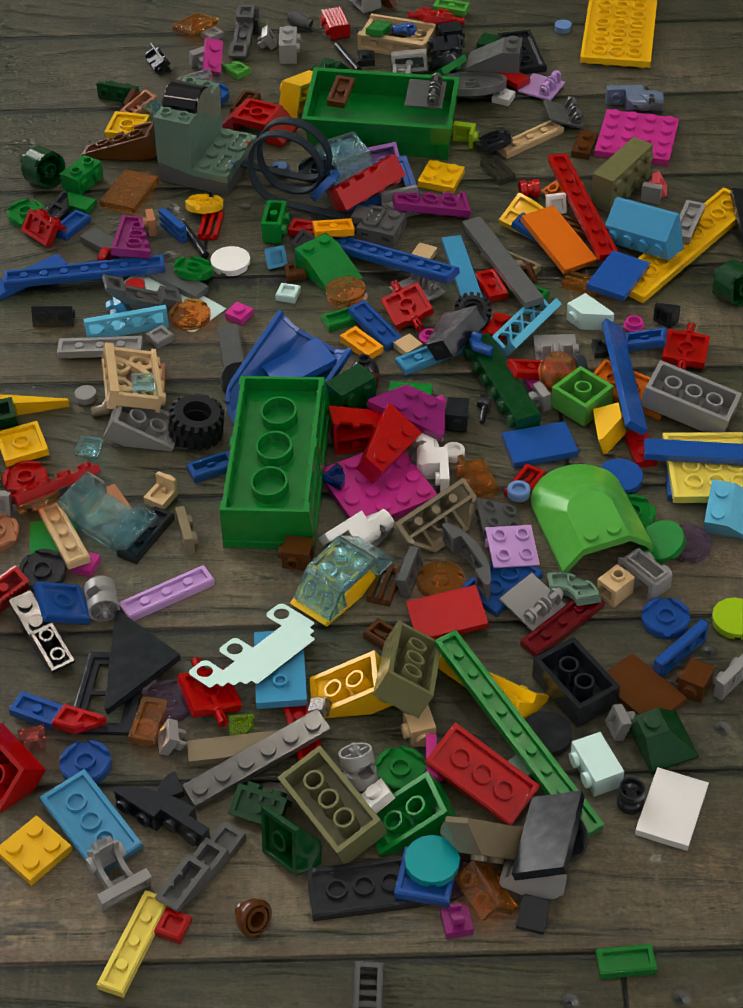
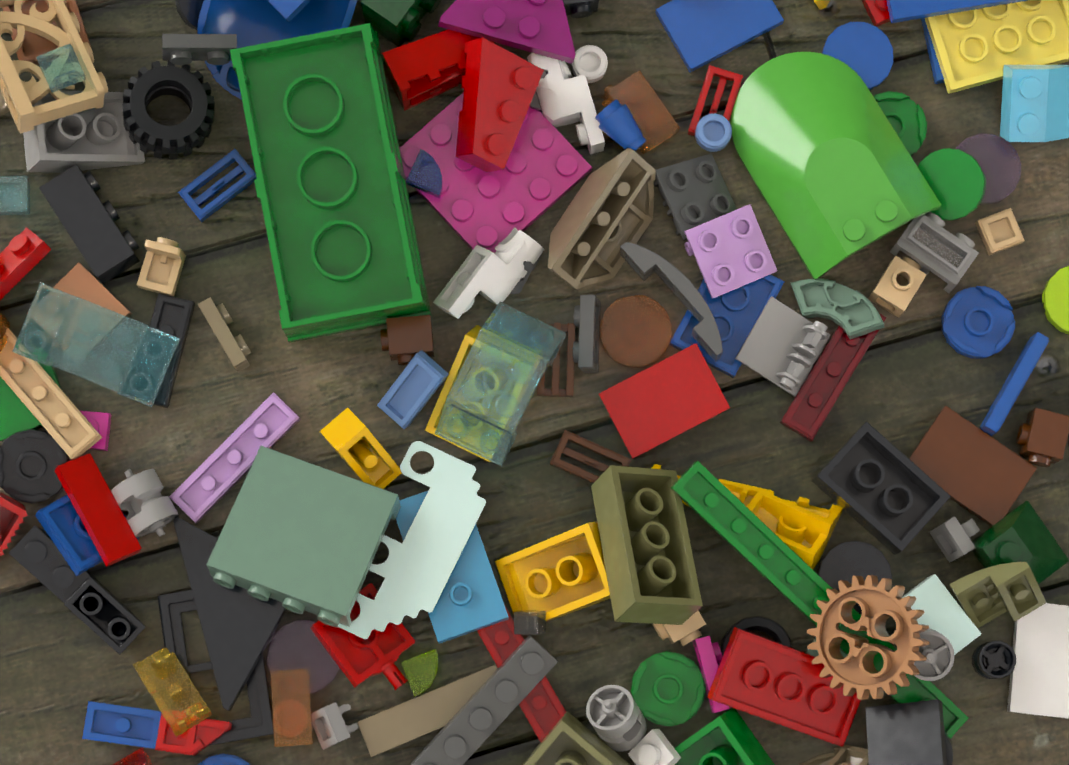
camera: 20 degrees left, 35 degrees up
none -> black brick [39,164,140,284]
none -> red tile [55,453,142,567]
none -> clear yellow hinge [133,648,212,737]
none -> dark grey plate [162,34,237,65]
none -> sand green panel [206,446,401,627]
none -> yellow slope [320,407,402,489]
none -> medium blue tile [377,350,449,429]
none -> blue cone [595,99,647,151]
none -> medium nougat gear [807,575,930,700]
none -> light grey wheel [914,629,954,681]
none -> olive slope [950,562,1047,628]
none -> tan tile [975,208,1025,256]

